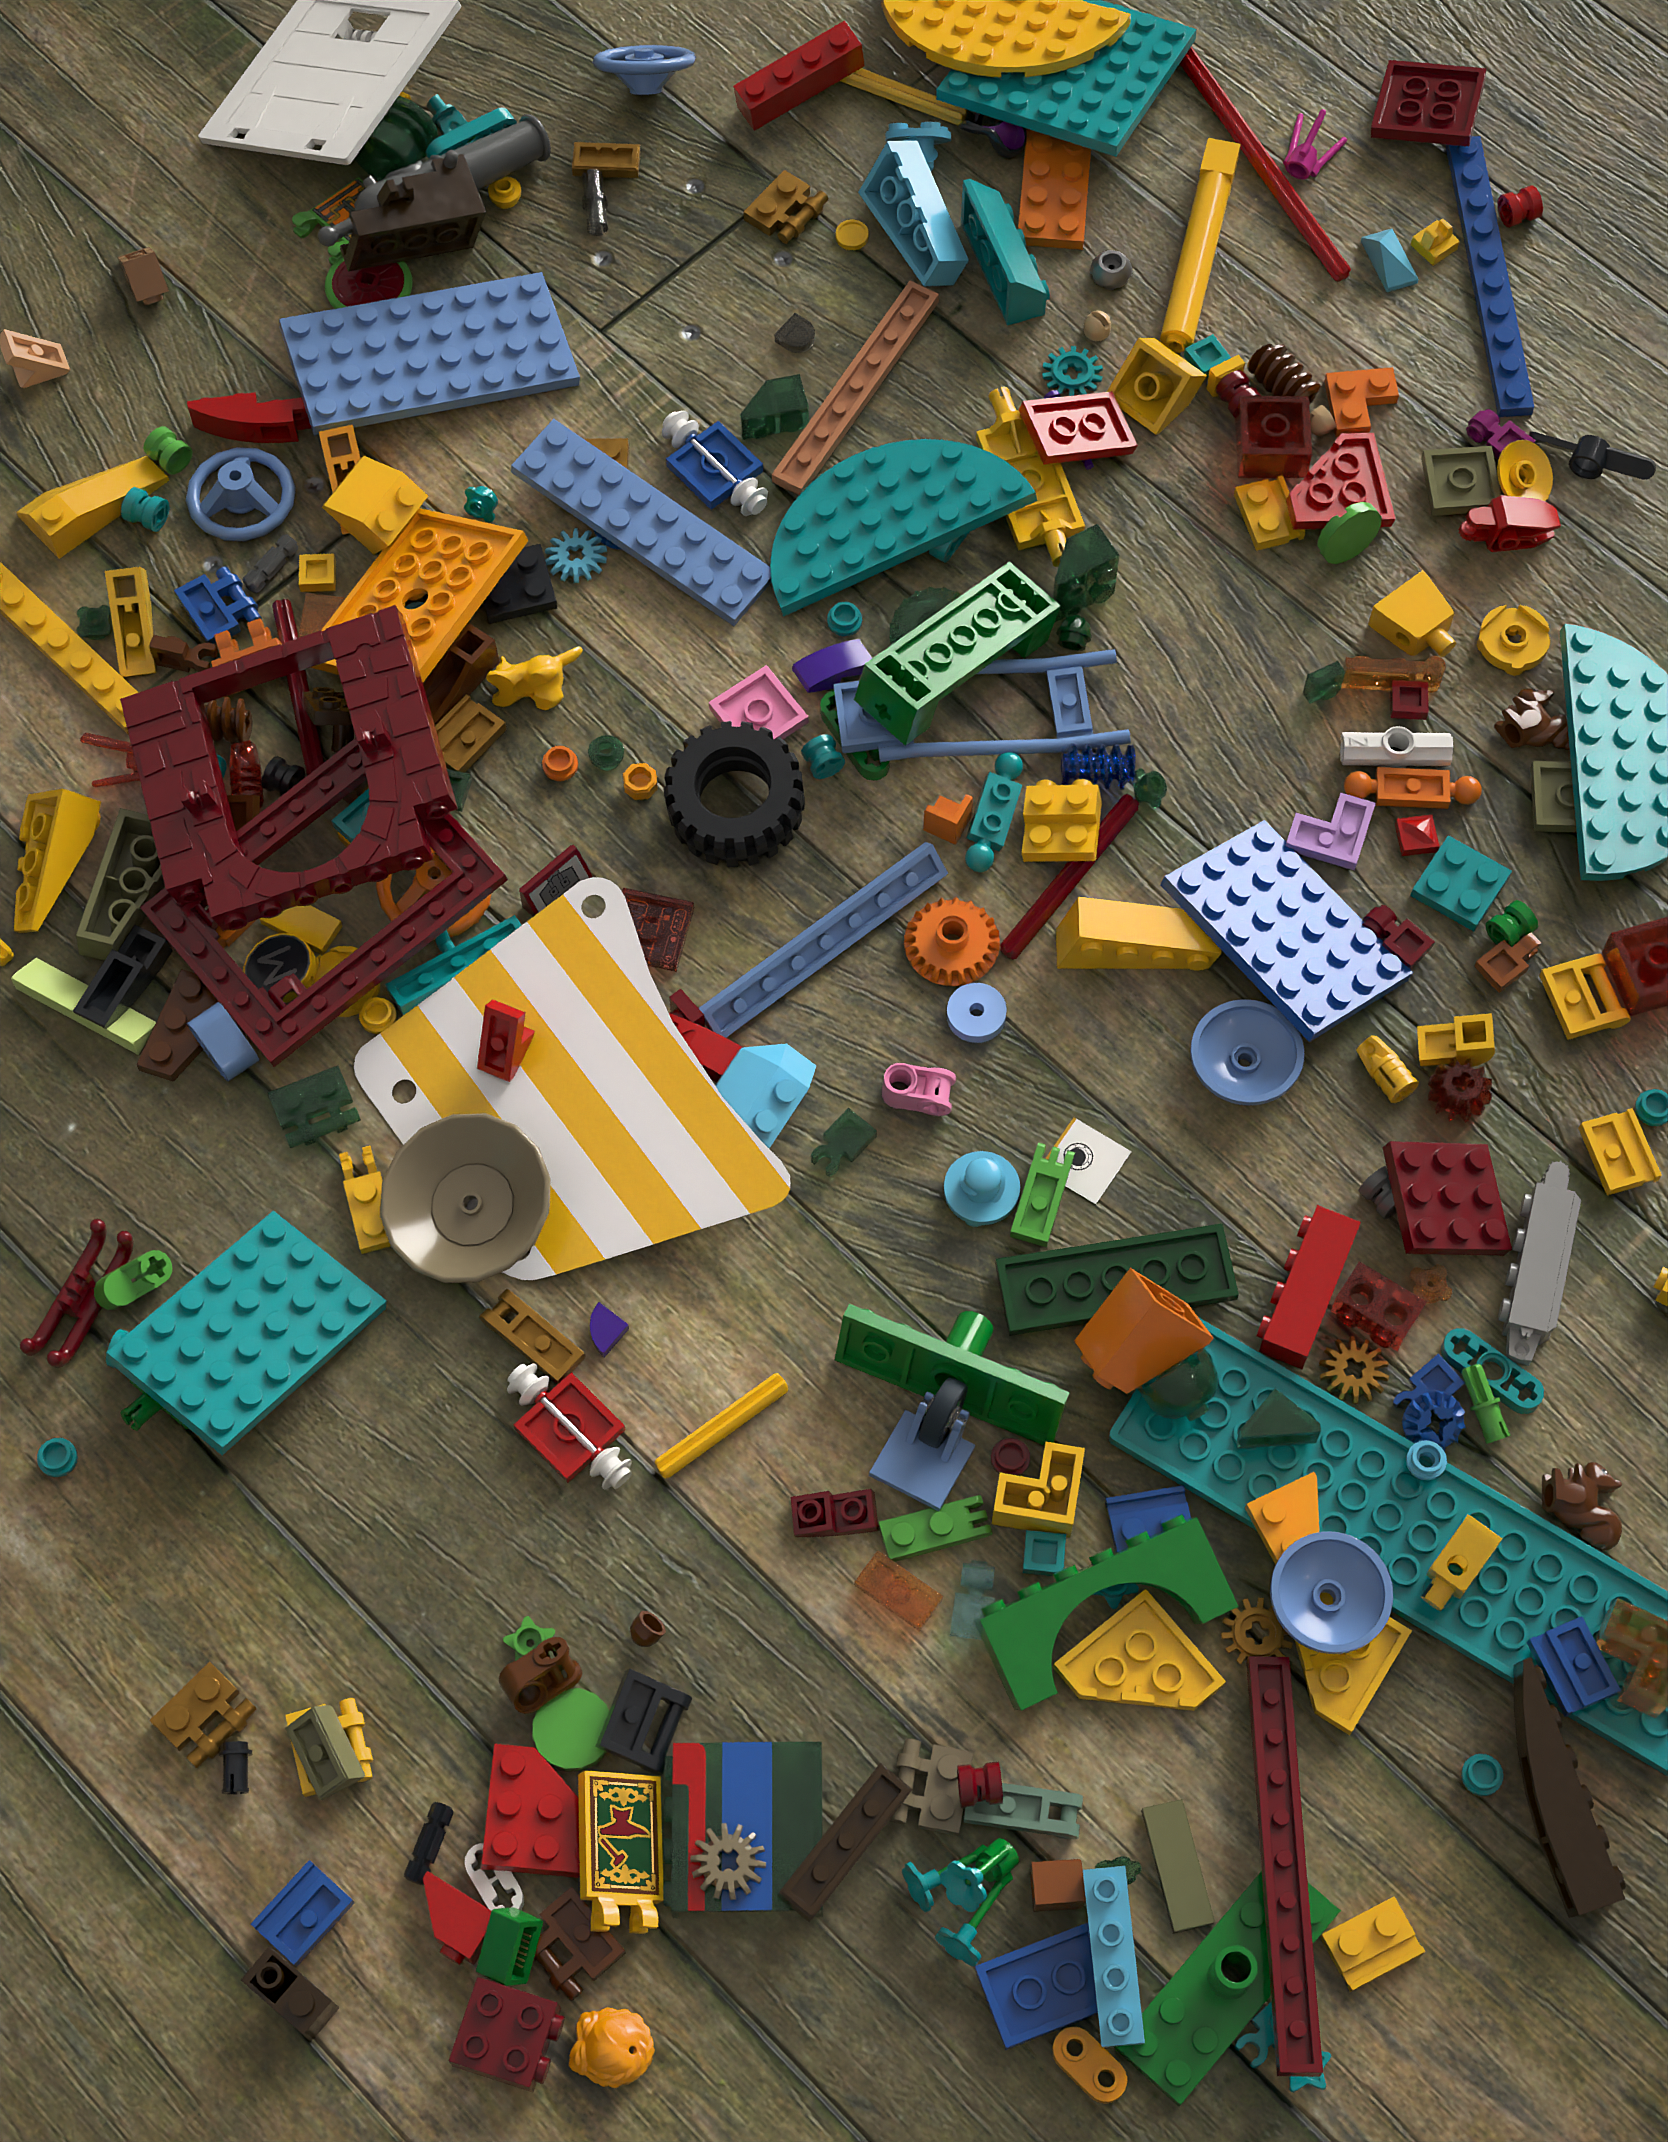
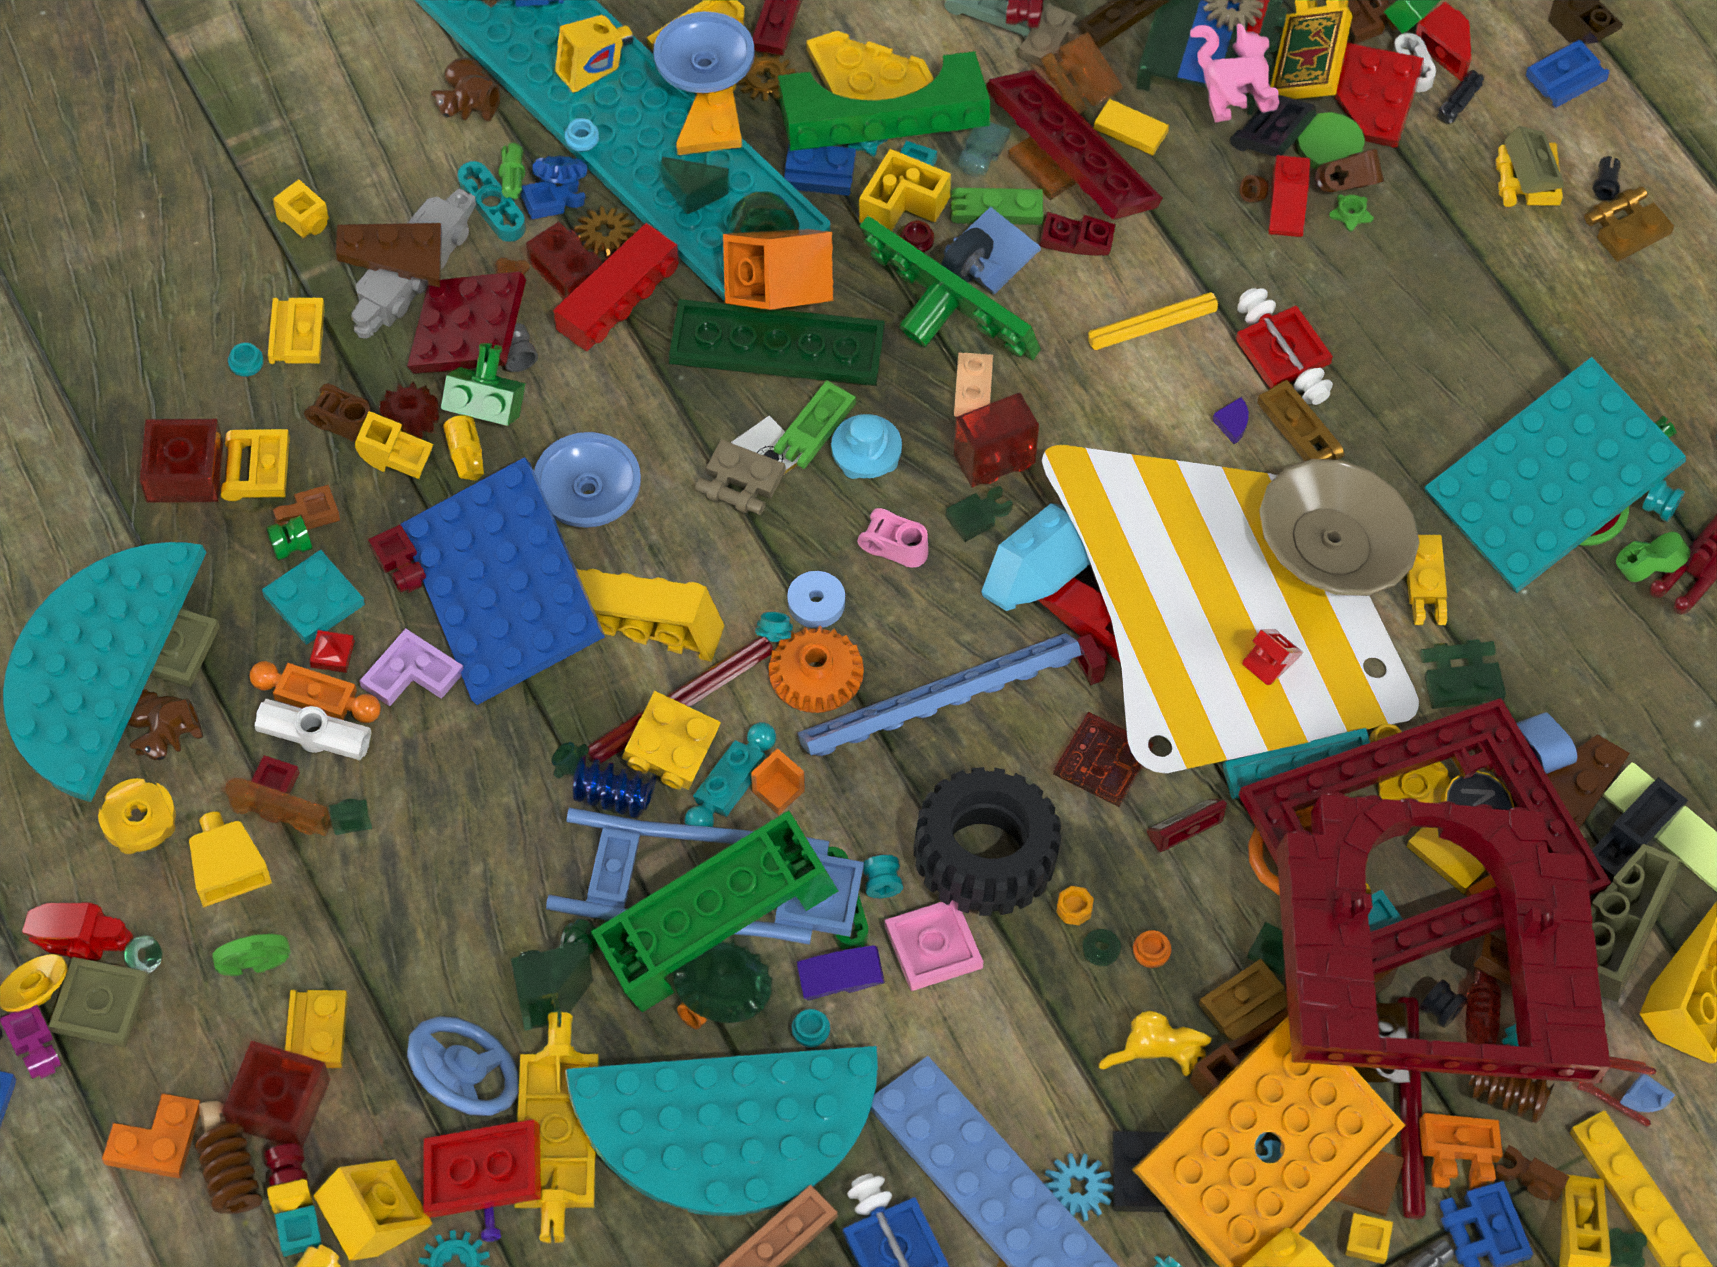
camera: 165 degrees left, 5 degrees down
plate [1286,433,1396,530] -> none
none -> clear green plate [124,935,163,974]
none -> reddish brown piece [304,383,371,442]
none -> reddish brown wing [336,223,442,287]
none -> medium blue piece [407,1016,519,1116]
none -> brick [441,343,526,426]
none -> dark tan plate [695,439,786,515]
none -> teal plate [755,612,793,642]
none -> light nougat plate [954,352,993,441]
none -> clear red brick [954,392,1039,488]
none -> dark red plate [986,69,1163,220]
none -> clear orange plate [1041,32,1123,114]
none -> yellow tile [1094,99,1169,156]
none -> bright pink animal [1190,24,1280,123]
none -> red slope [1268,155,1310,237]
none -> medium blue tile [1620,1072,1675,1112]

